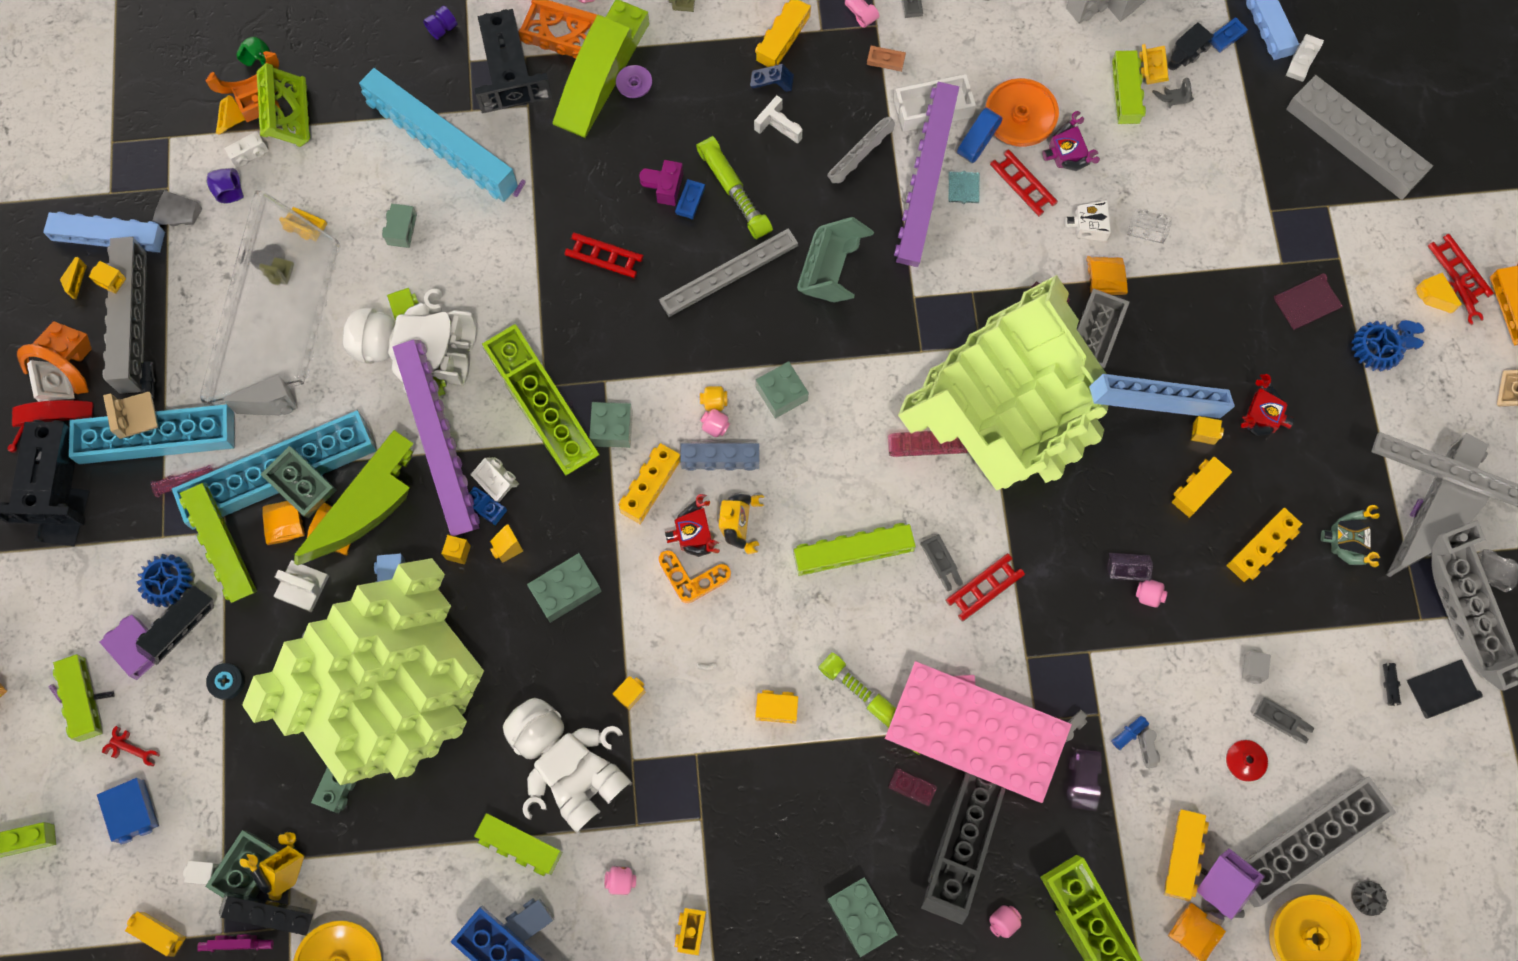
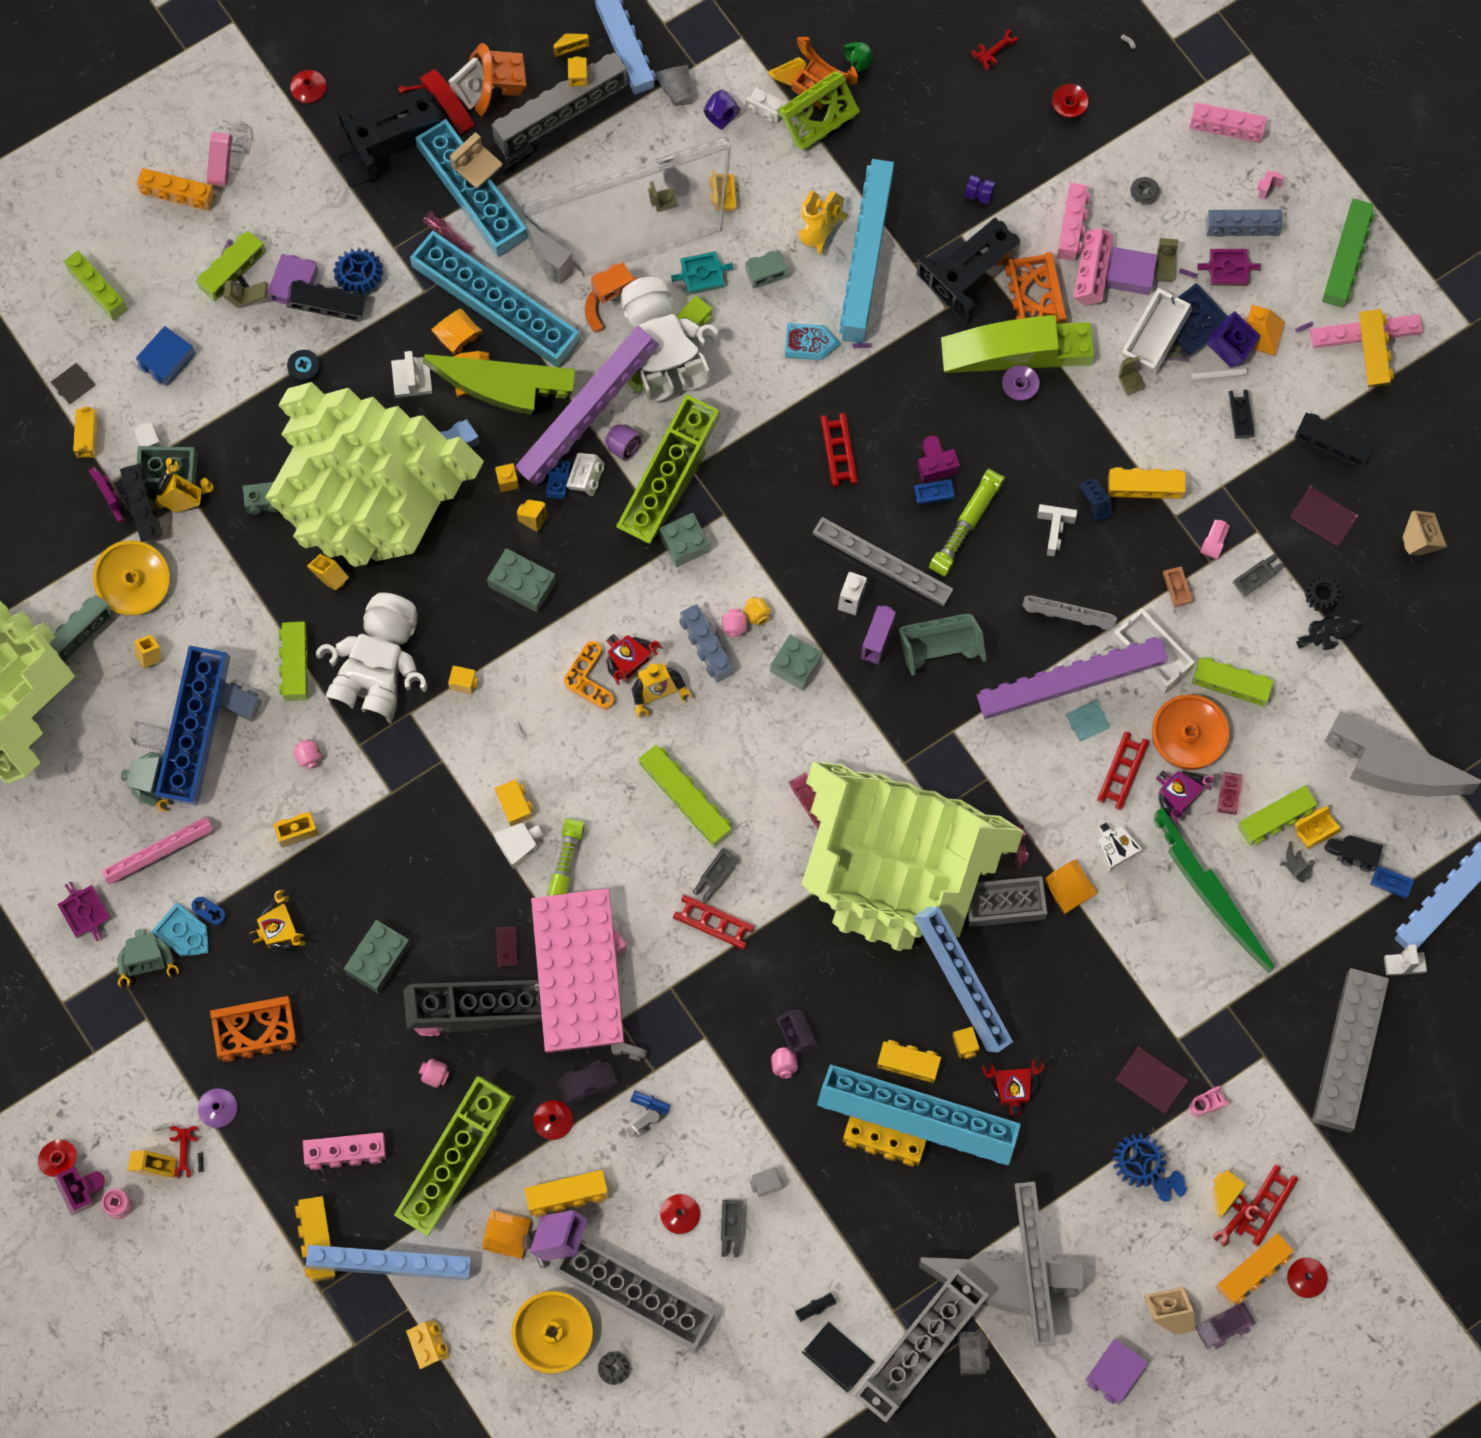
camera: 60 degrees right, 0 degrees up
red bar [102,726,160,767] -> none
lime brick [179,483,257,603] -> none
sand green brick [260,446,337,518] -> none
yellow brick [618,443,681,525] -> none
blue beam [957,107,1003,163] -> none
torso [1321,505,1380,567] -> none
none -> clear smoke piece [51,363,96,405]
none -> olive bracket [224,280,268,308]
none -> yellow slope [307,554,349,590]
none -> white torso [493,823,543,869]
none -> red dish [533,1100,573,1140]
none -> orange piece [585,262,638,333]
none -> medium lavender piece [606,424,643,461]
none -> teal plate [671,251,734,294]
none -> medium azure tile [785,323,841,360]
none -> yellow helmet [799,190,849,254]
none -> medium azure brick [817,1064,1021,1166]
none -> white torso [838,572,867,616]
none -> medium lavender brick [861,606,896,665]
none -> green slope [1154,808,1275,973]
none -> bright pink piece [1189,1086,1229,1117]
none -> lime brick [1191,657,1274,707]
none -> clear pink slope [1217,772,1242,815]

